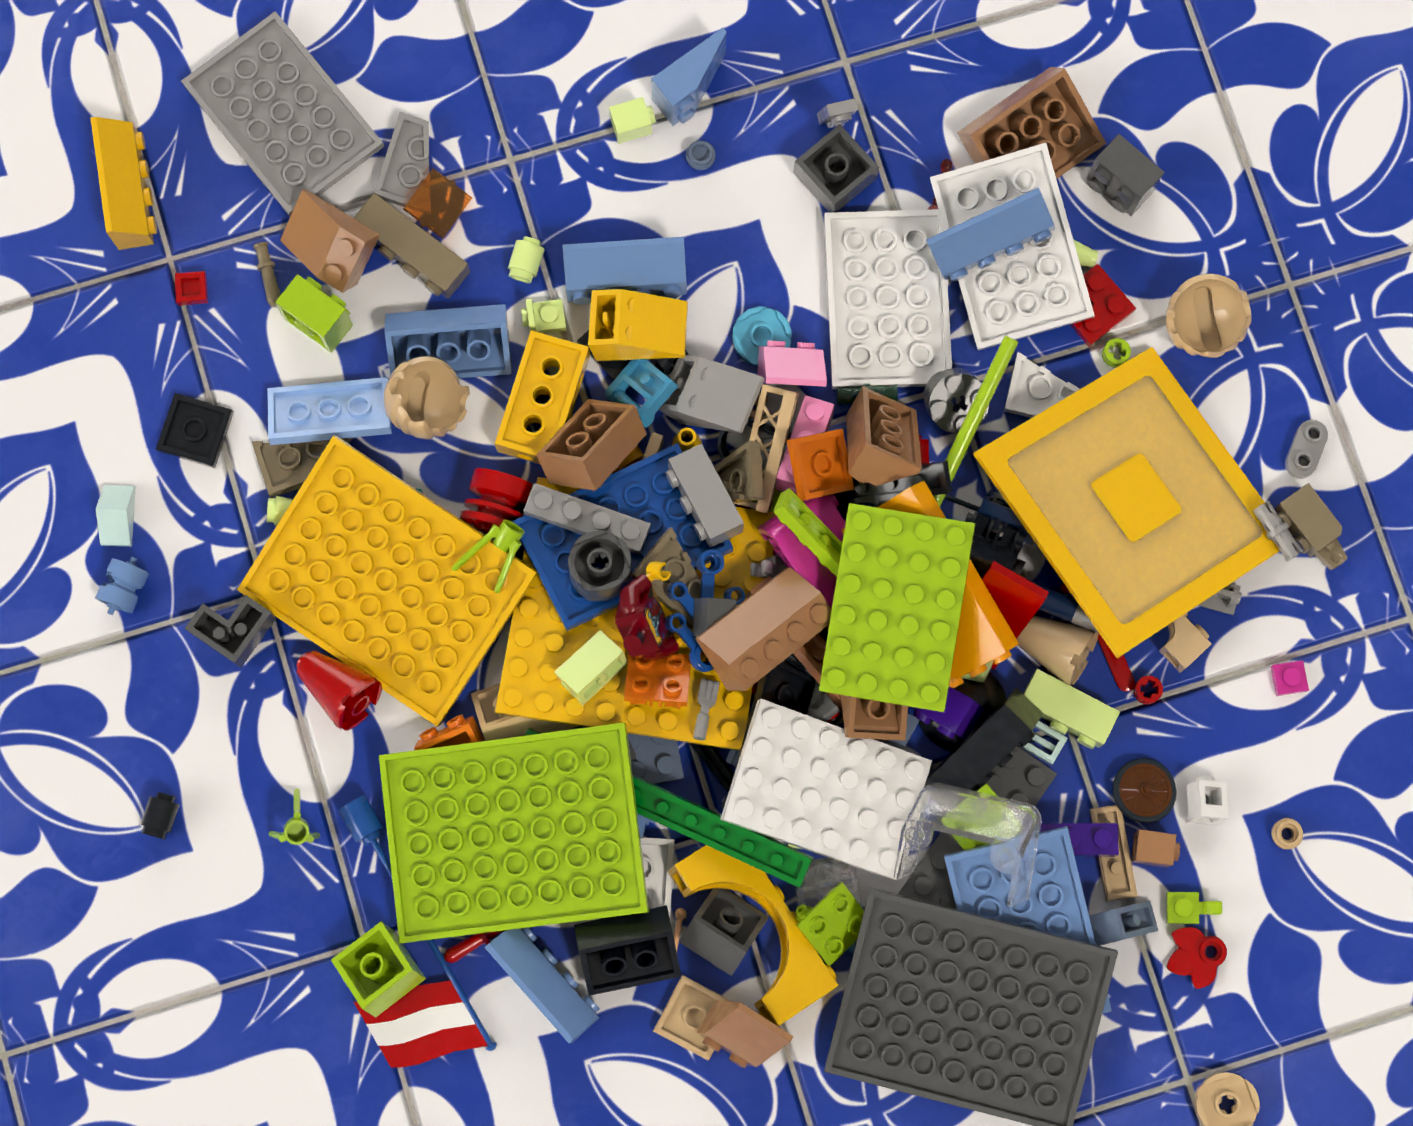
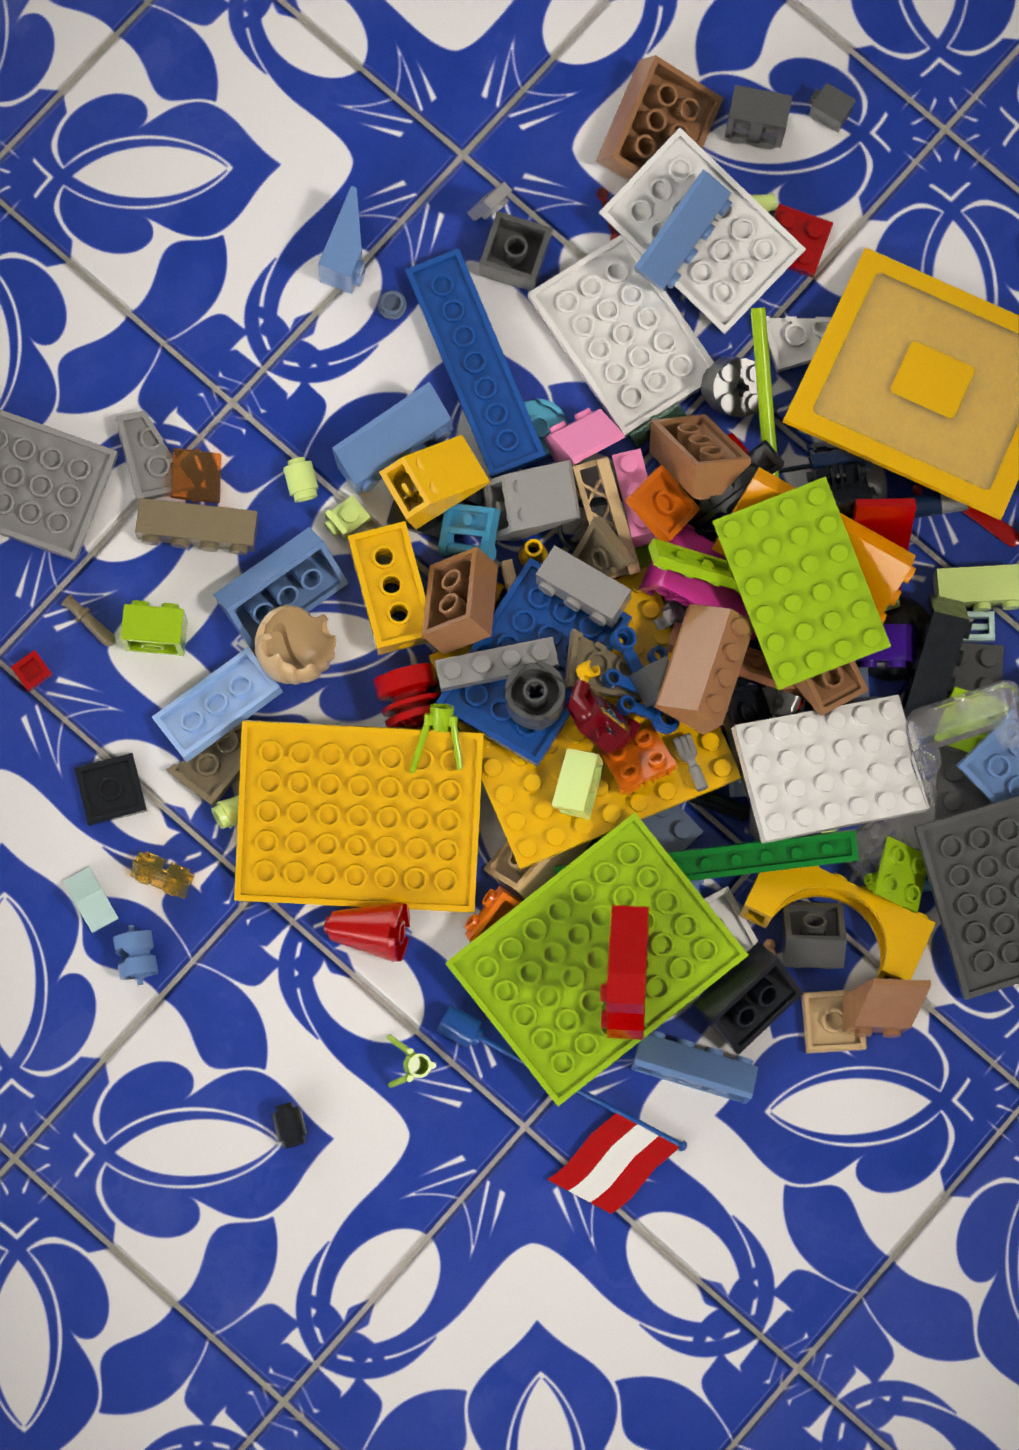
camera: 35 degrees left, 0 degrees up
dark grey brick [184,595,277,668] -> none
medium nougat slope [280,189,380,293] -> none
lime brick [331,921,426,1017] -> none
red piece [444,930,505,963] -> none
yellowish green brick [609,97,656,144] -> none
tan cone [1017,615,1099,686] -> none
lime bush [1102,338,1131,368] -> none
tan piece [1166,274,1252,358] -> none
none -> clear yellow hinge [130,851,195,899]
none -> blue plate [405,248,546,479]
none -> red wedge [600,905,649,1040]
none -> dark grey brick [808,82,856,133]

